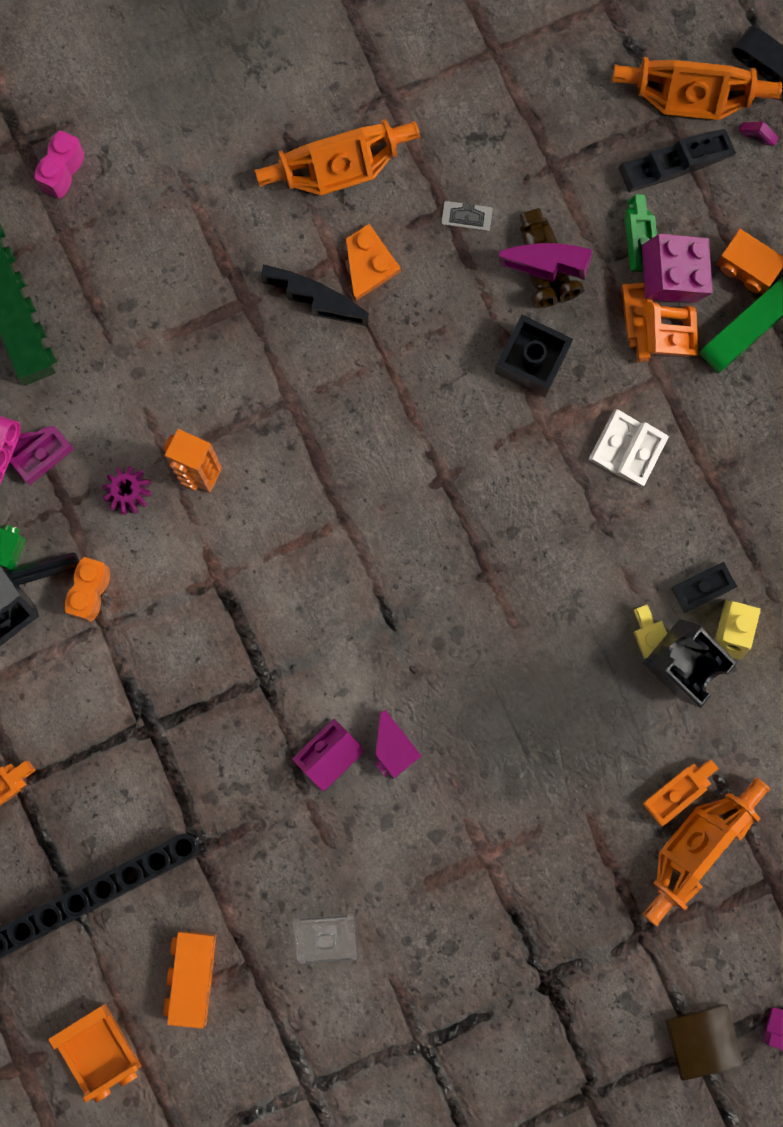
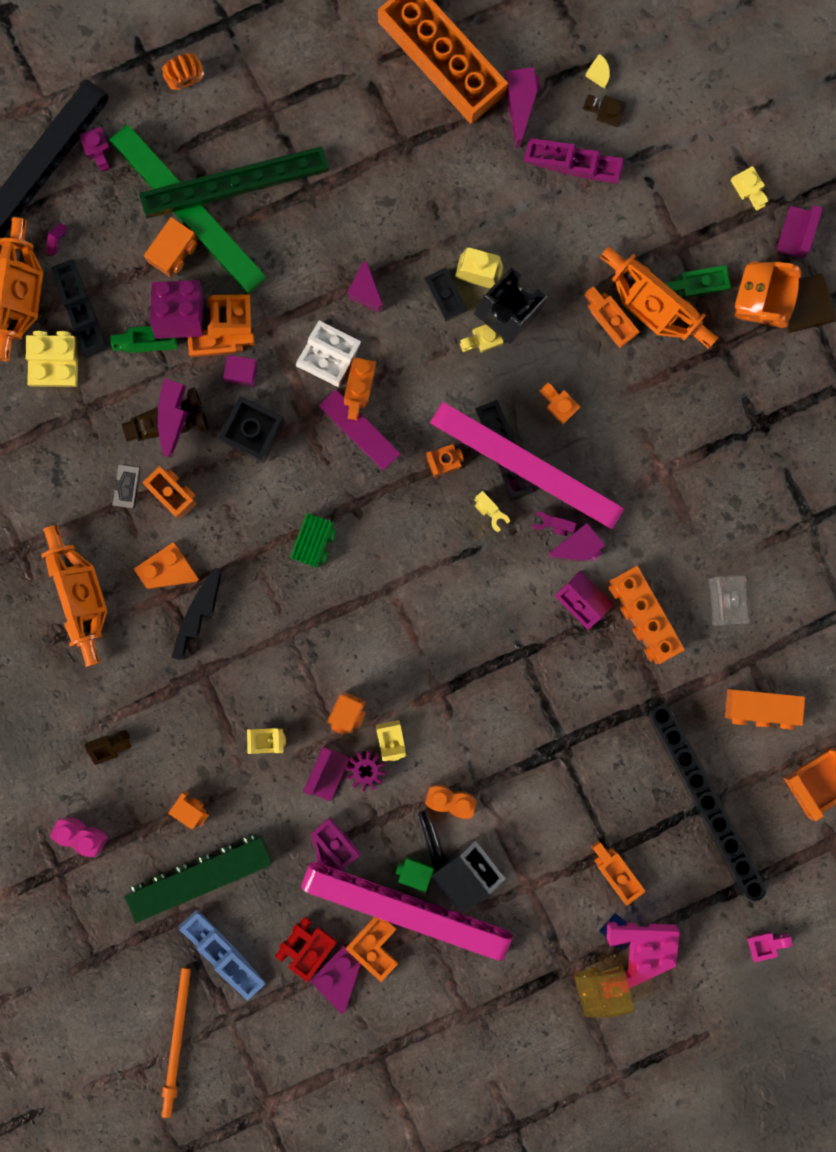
camera: 95 degrees left, 5 degrees up
none -> light yellow plate [26,331,79,387]
none -> dark brown plate [85,730,131,765]
none -> orange brick [142,466,198,520]
none -> orange brick [168,791,209,830]
none -> magenta panel [223,355,258,387]
none -> light yellow bracket [247,728,286,754]
none -> green brick [290,513,337,569]
none -> magenta panel [303,746,349,801]
none -> magenta slope [318,389,401,471]
none -> orange hinge [344,357,376,420]
none -> magenta slope [348,261,383,313]
none -> light yellow bracket [376,720,406,761]
none -> orange brick [426,444,464,478]
none -> dark pink beam [430,402,624,530]
none -> light yellow plate [474,491,510,532]
none -> black slope [475,400,533,501]
none -> magenta plate [532,511,576,537]
none -> orange plate [540,383,580,425]
none -> orange brick [609,566,685,664]
none -> green hinge [665,265,731,298]
none -> orange piece [735,261,802,328]

